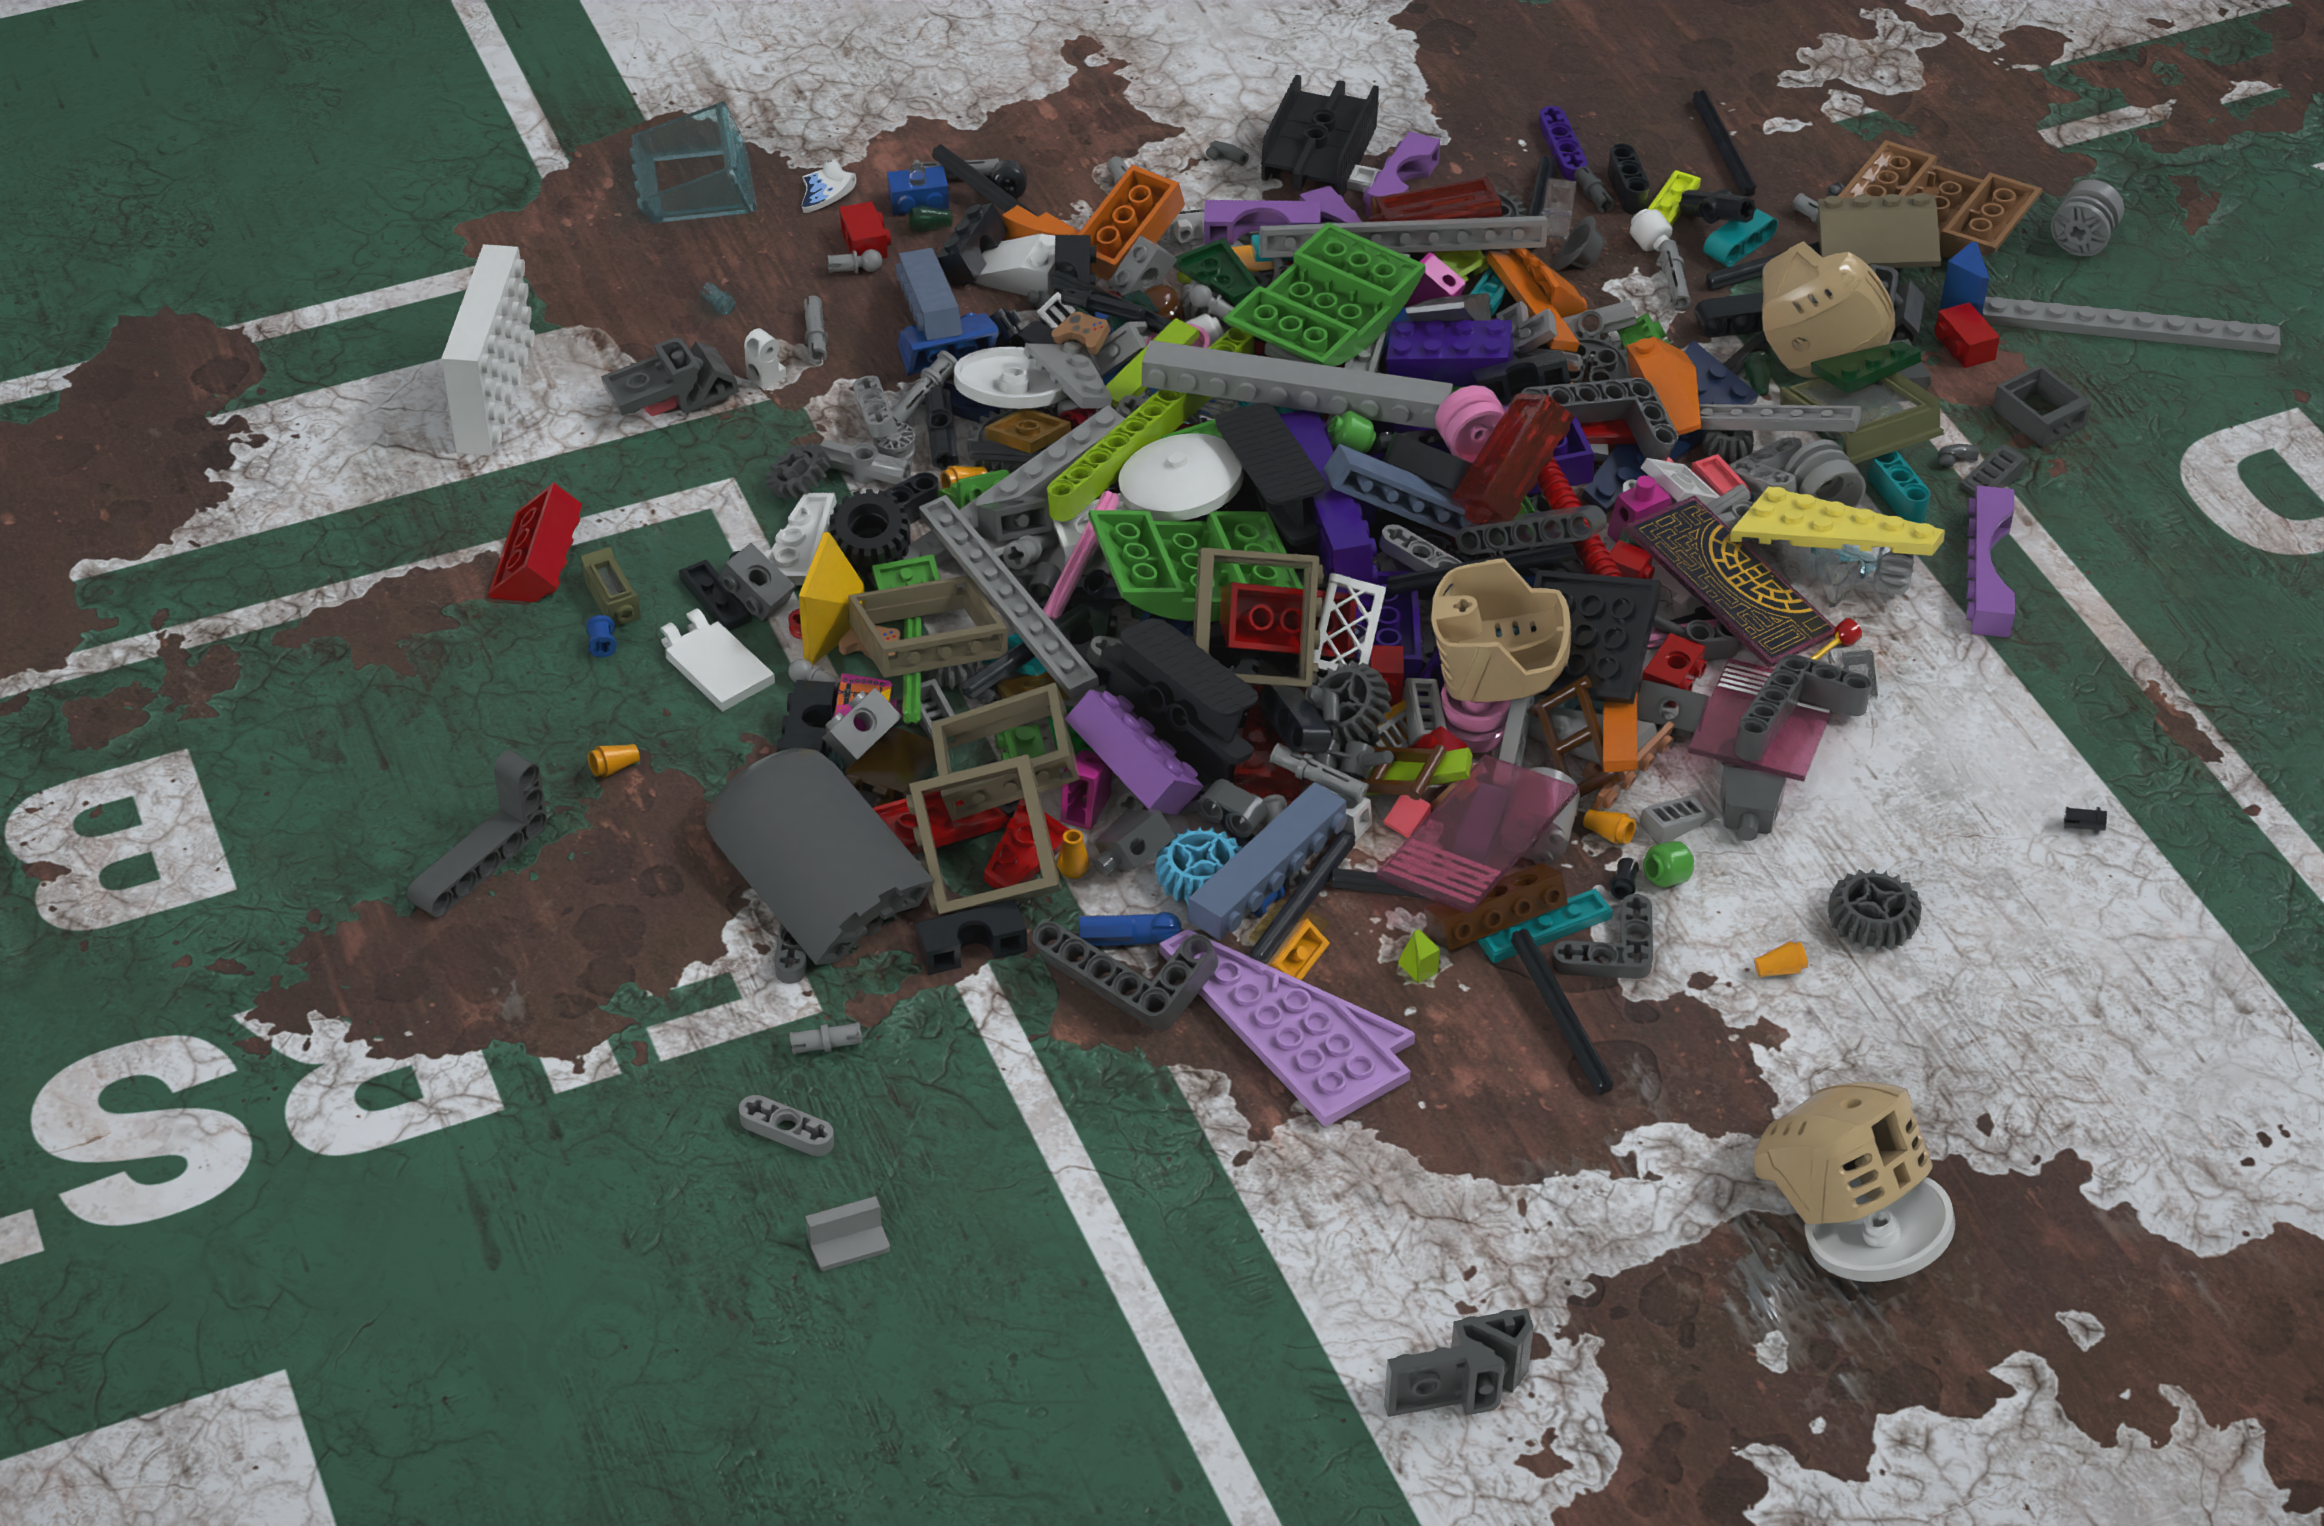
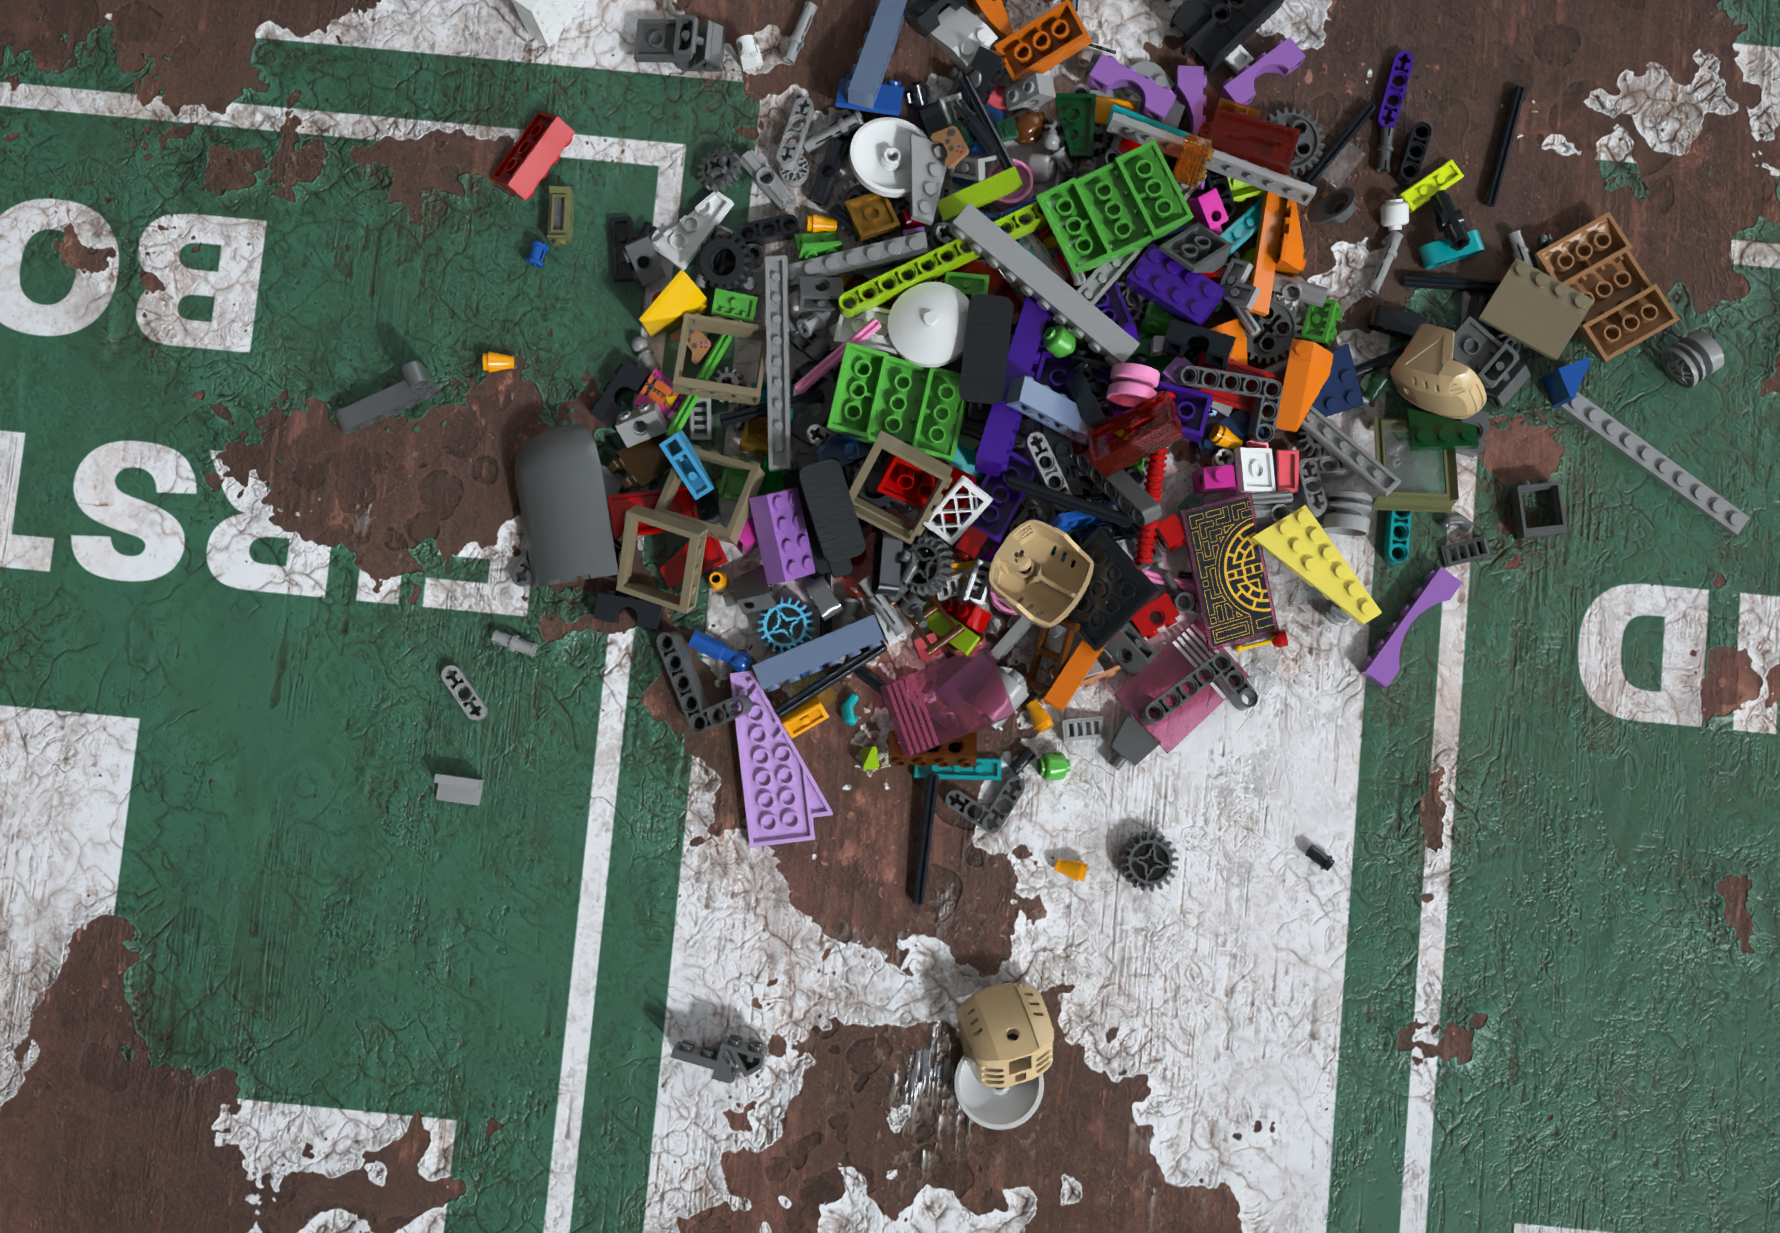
camera: 30 degrees right, 40 degrees up
white tile [660,608,775,712] -> none
red brick [1934,302,2000,368] -> none
none -> dark azure slope [659,430,714,500]
none -> teal arm [840,692,859,726]
none -> clear orange brick [1172,133,1214,187]
none -> light orange cone [1209,424,1243,451]

